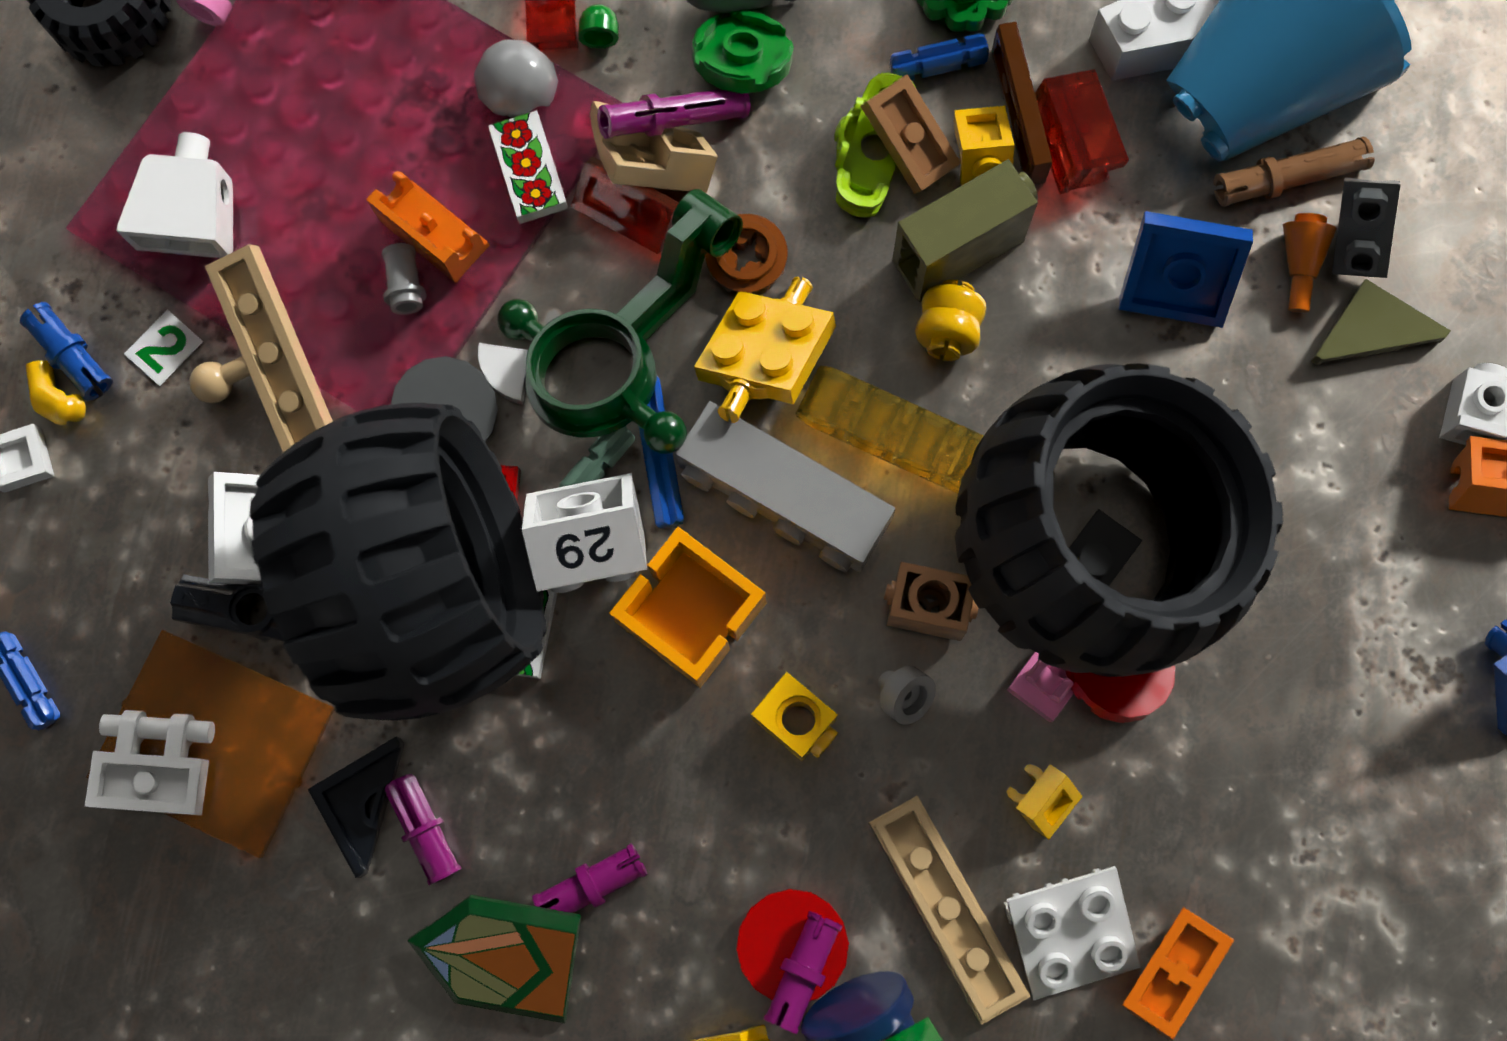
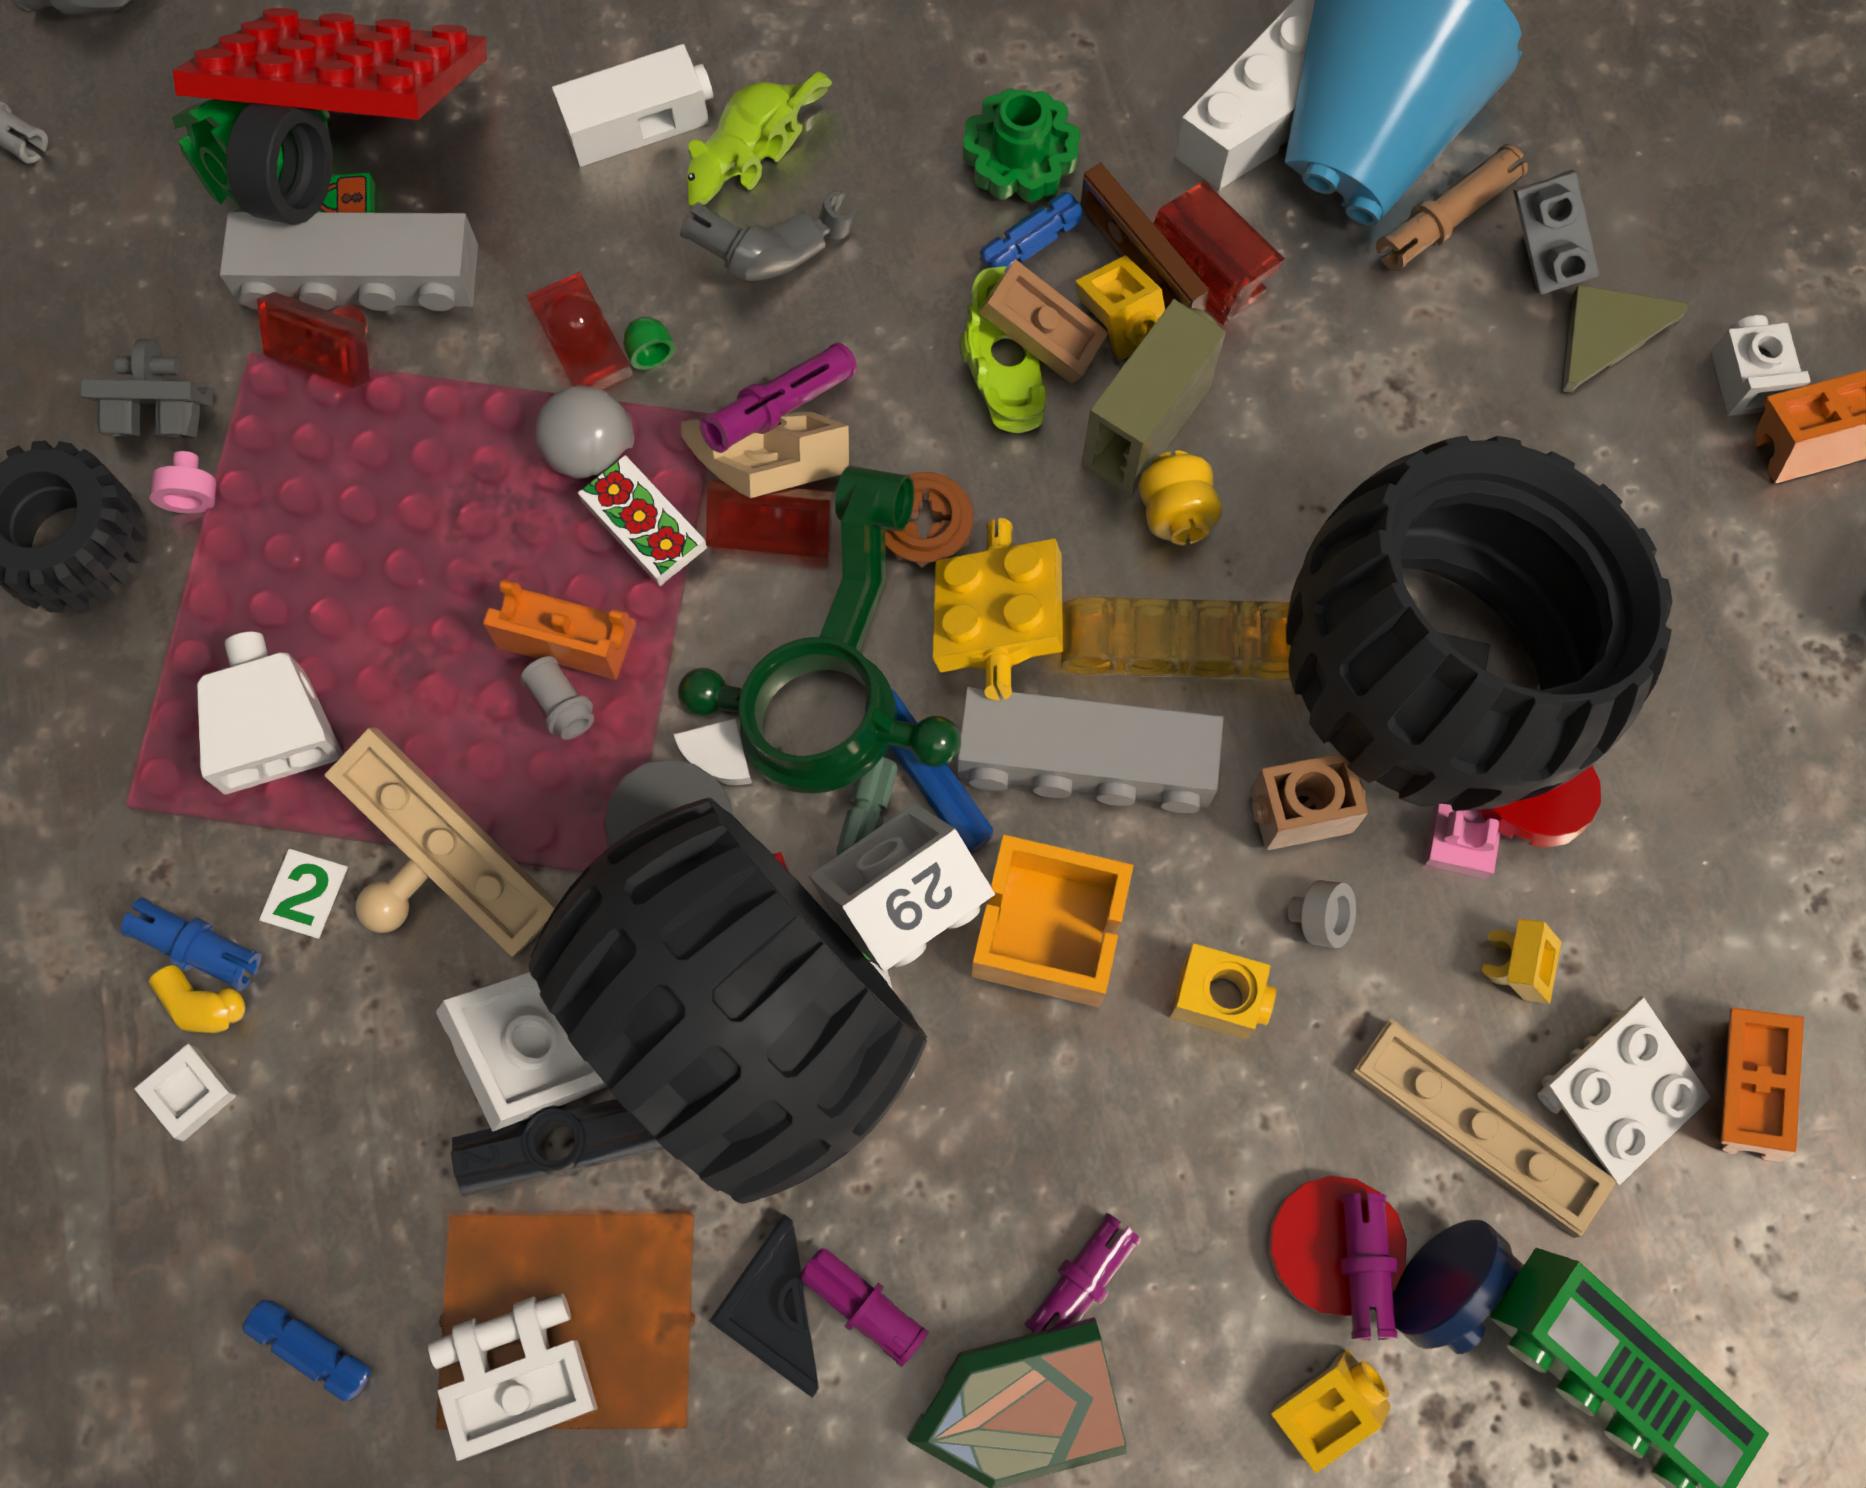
camera: 30 degrees left, 5 degrees down
green tile [692,10,794,93] -> none
blue tile [1119,211,1253,328] -> none
orange cone [1283,213,1337,313] -> none

